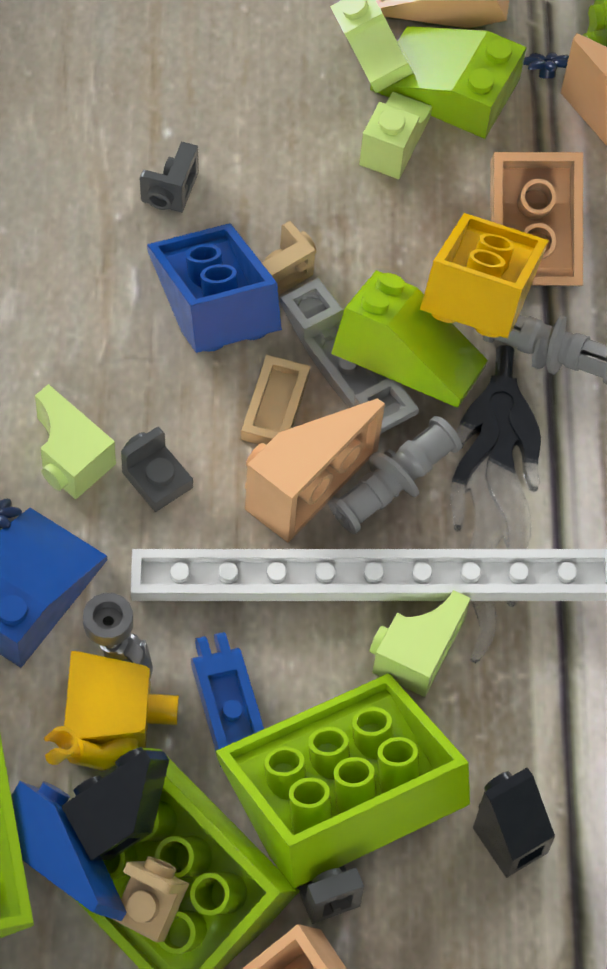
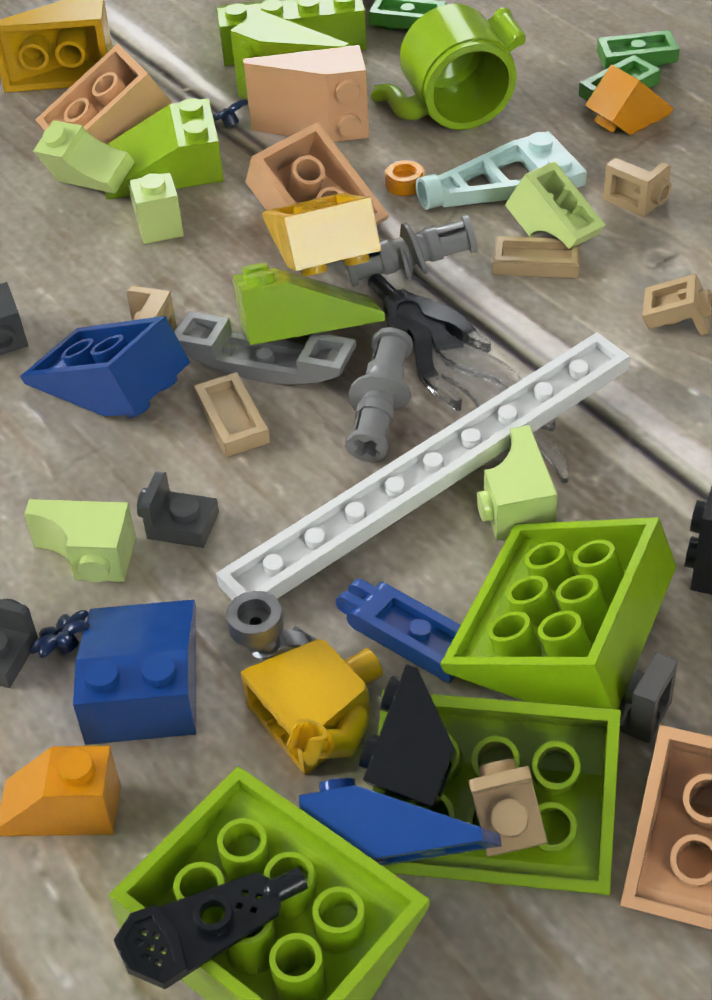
camera: 30 degrees left, 15 degrees down
light nougat slope [245,398,385,543] -> none

